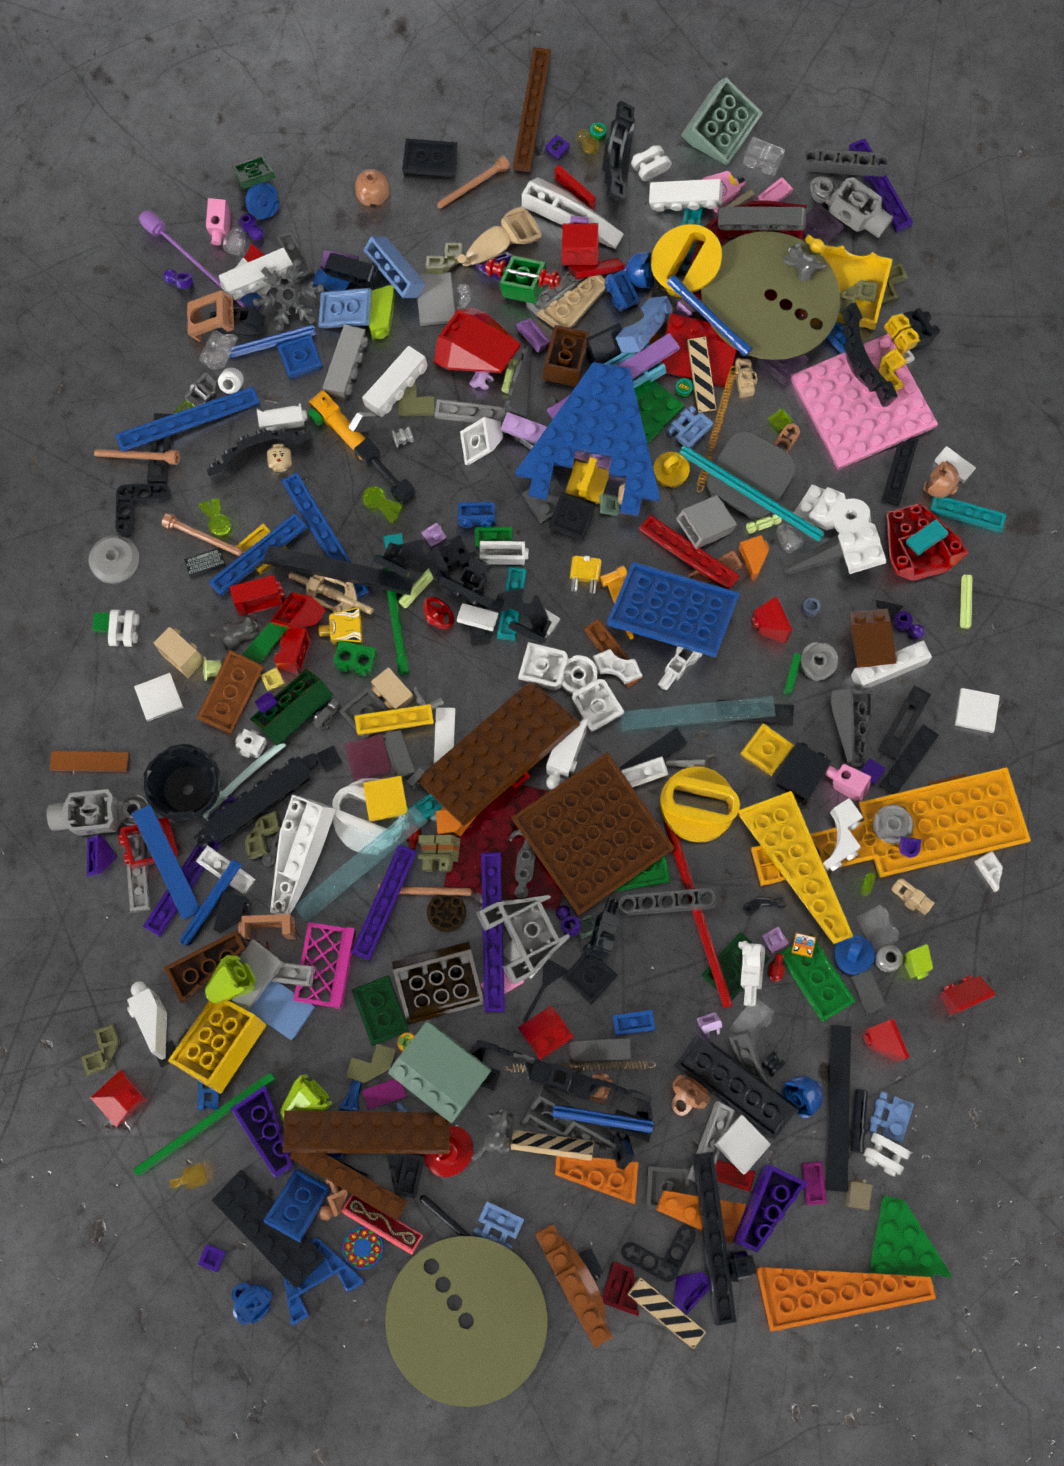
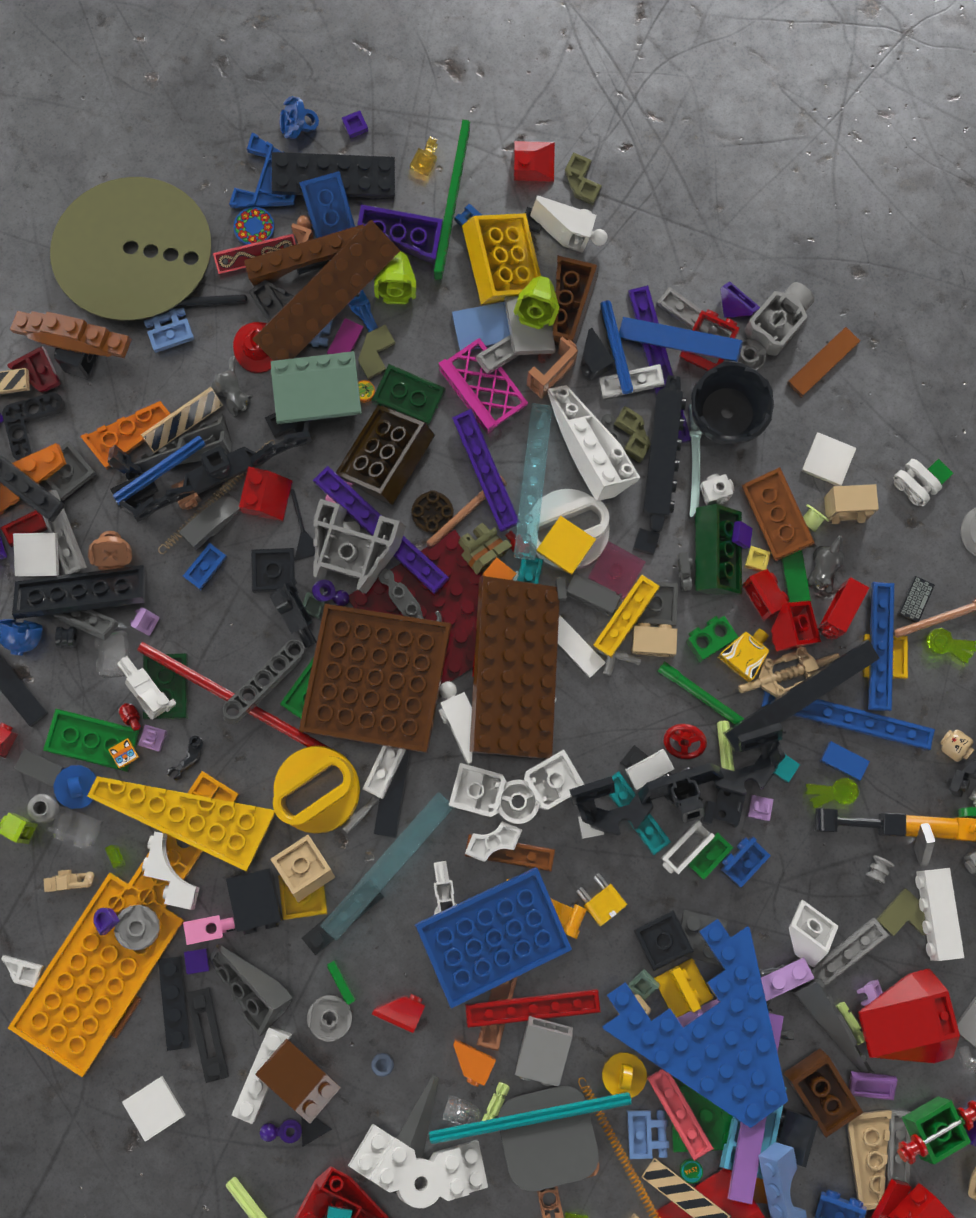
camera: 130 degrees right, 5 degrees up
none -> tan container [271,835,335,902]
none -> coral tile [647,1069,714,1161]
none -> blue tile [820,741,870,781]

